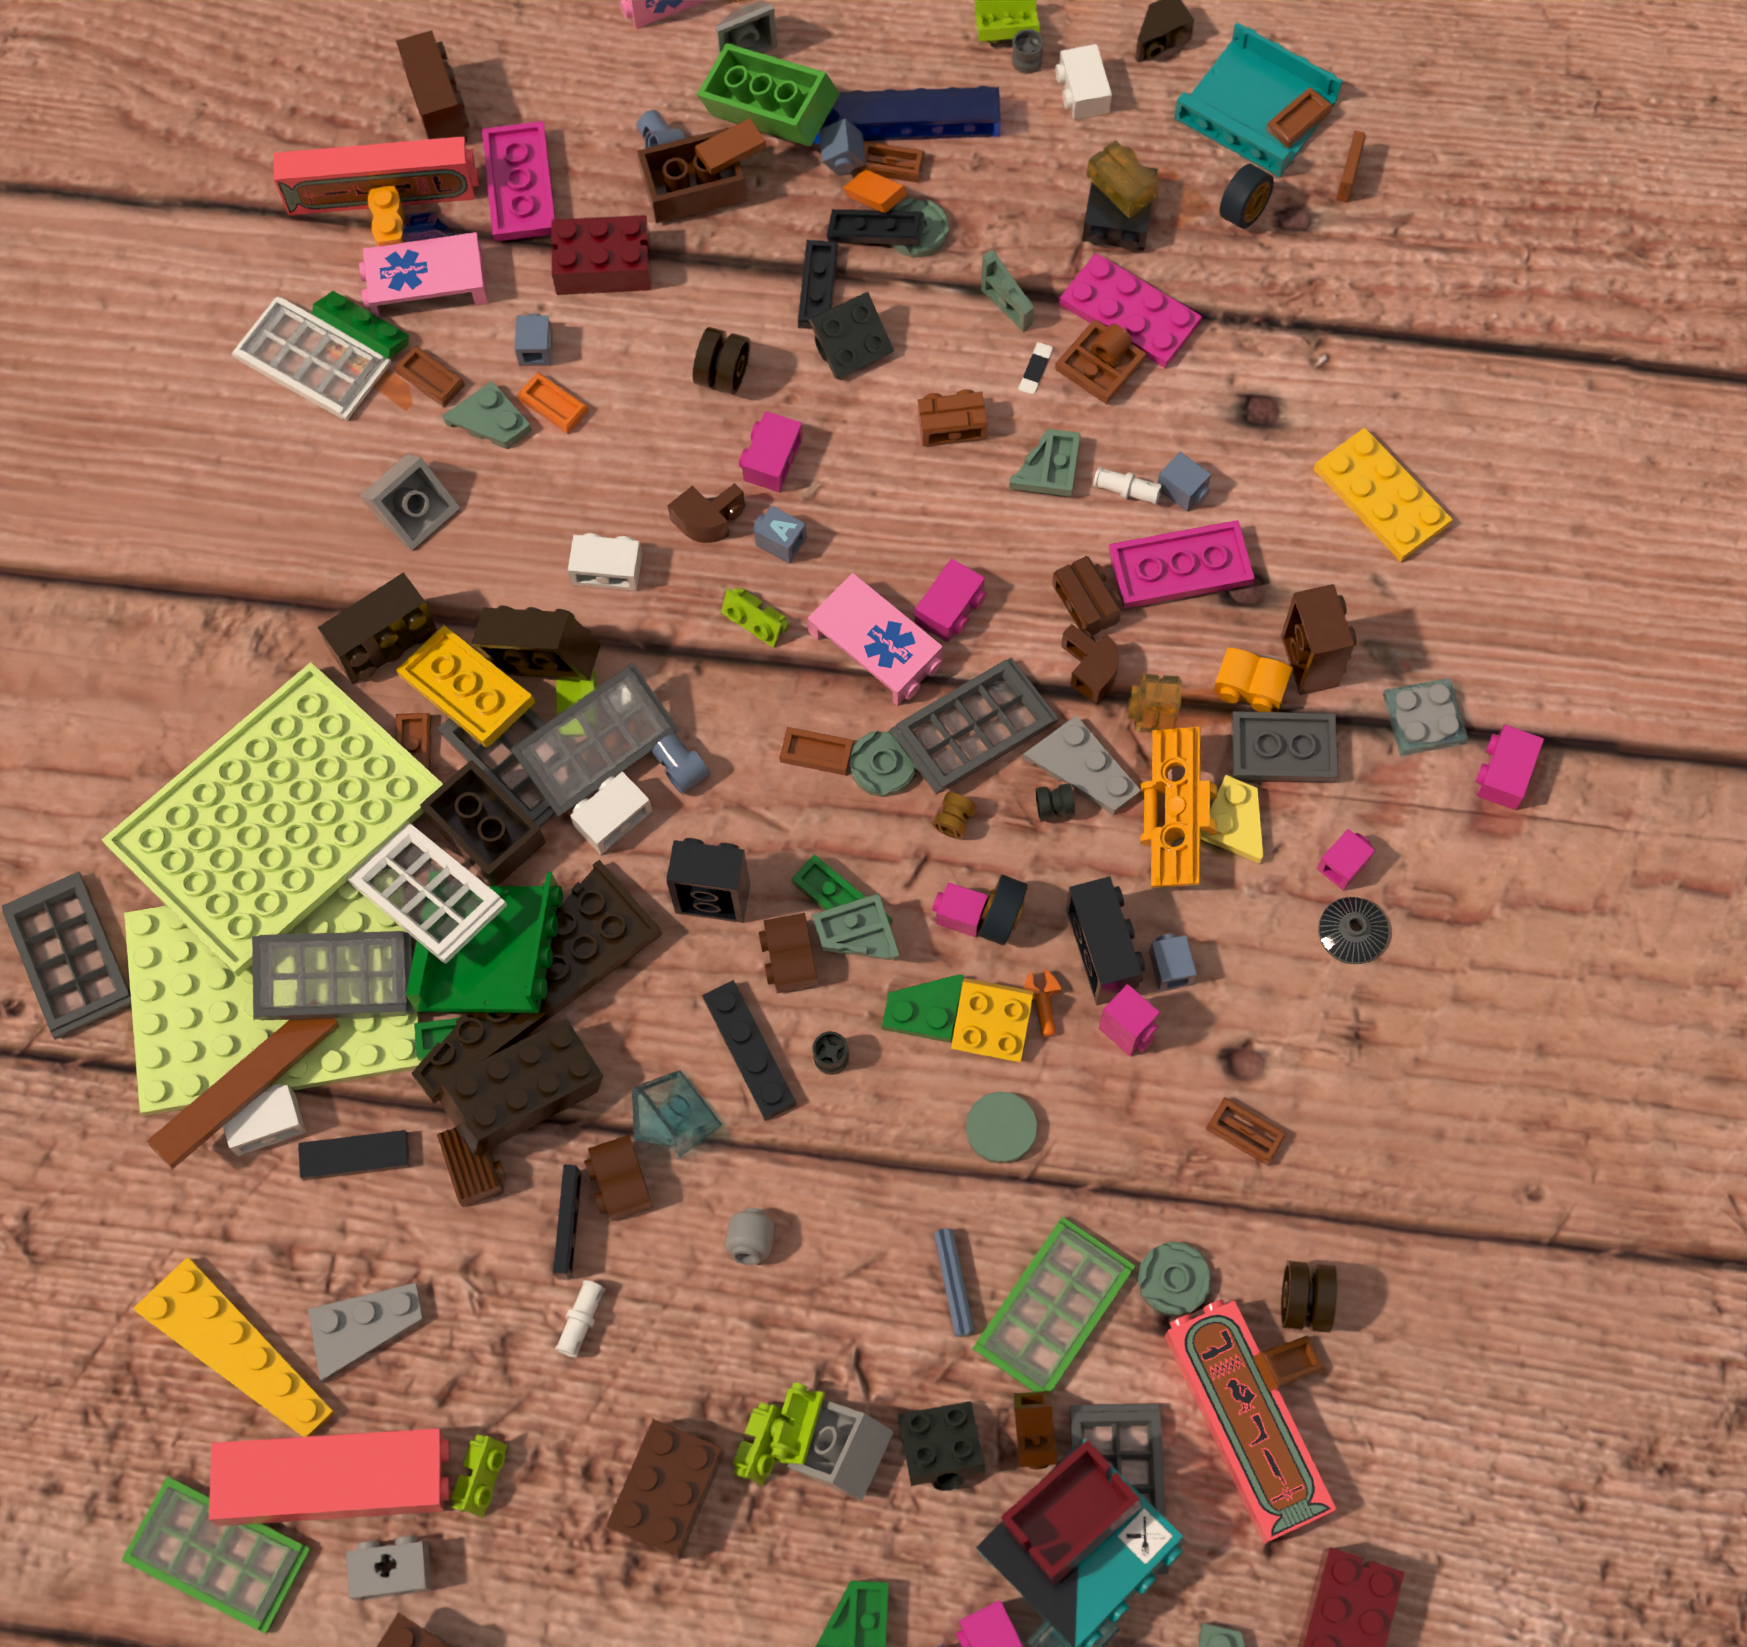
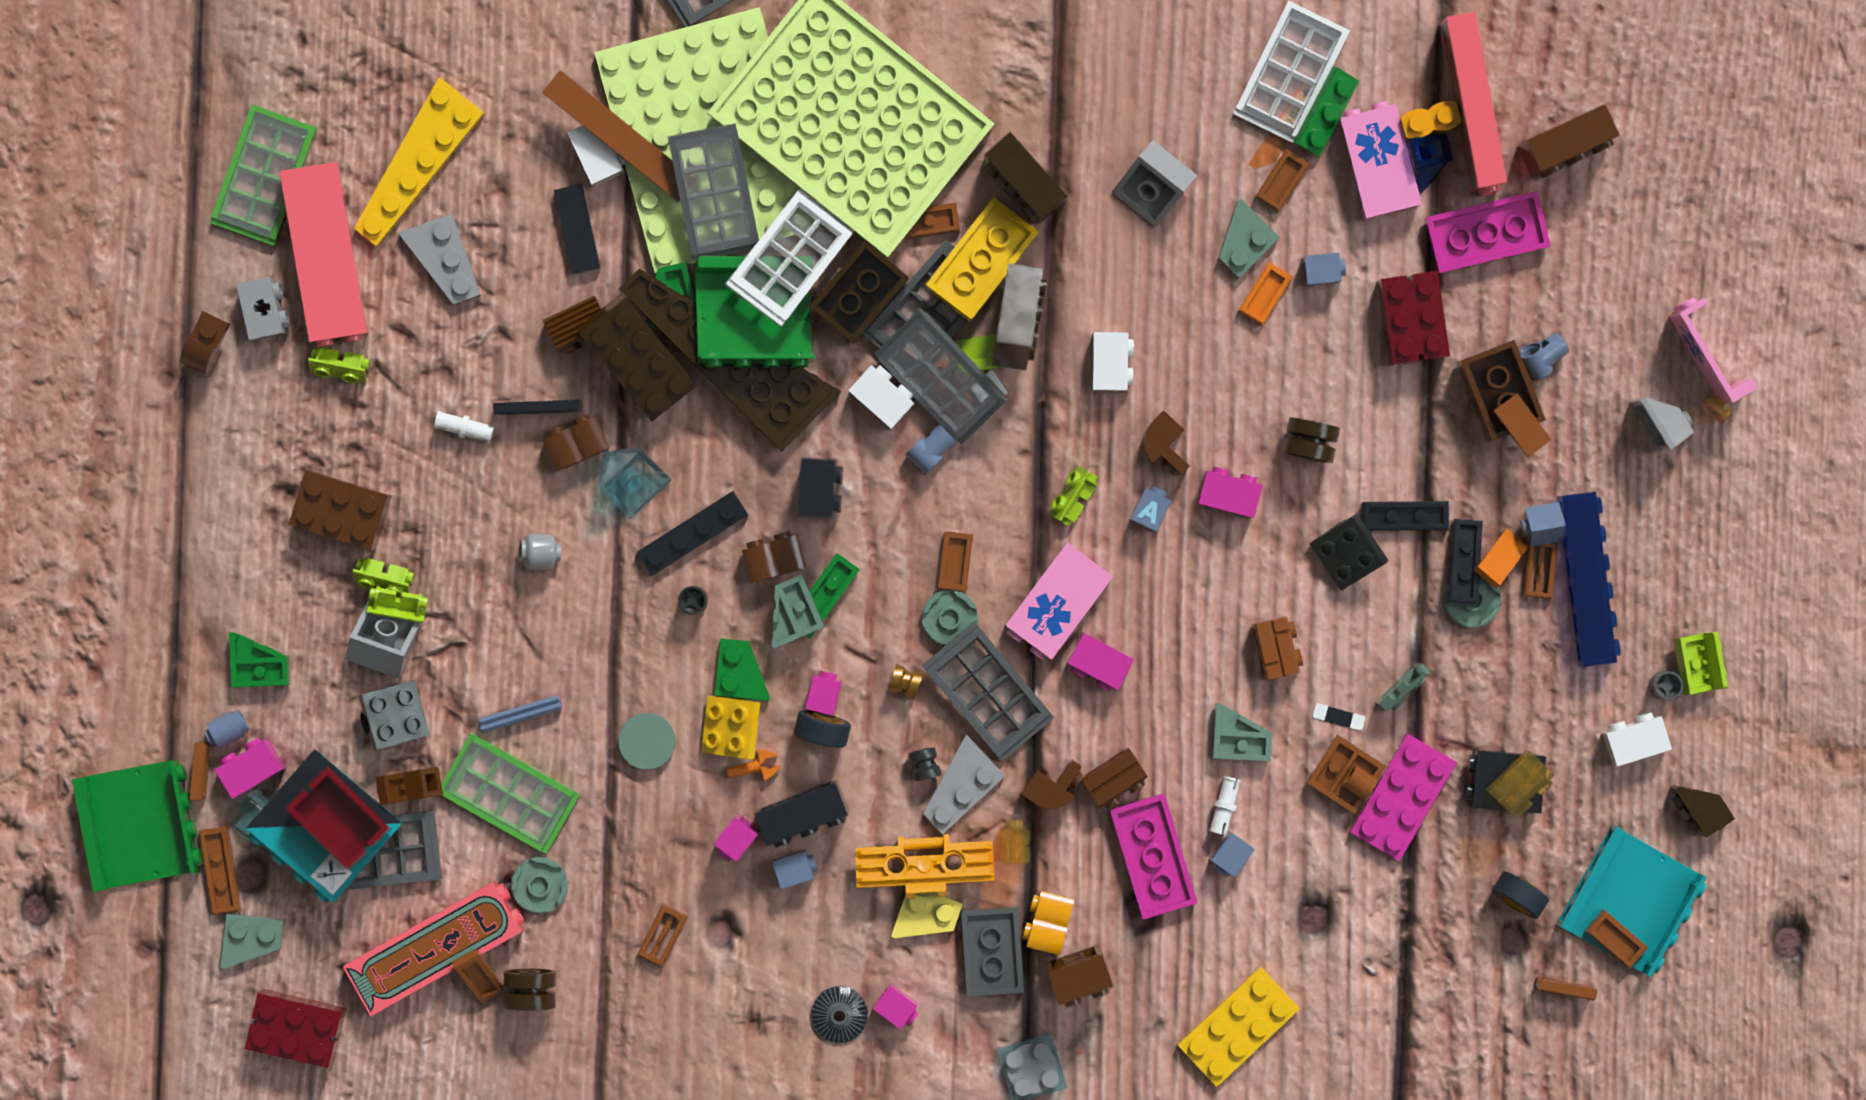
camera: 80 degrees right, 20 degrees up
bright green brick [697,43,840,146] -> none

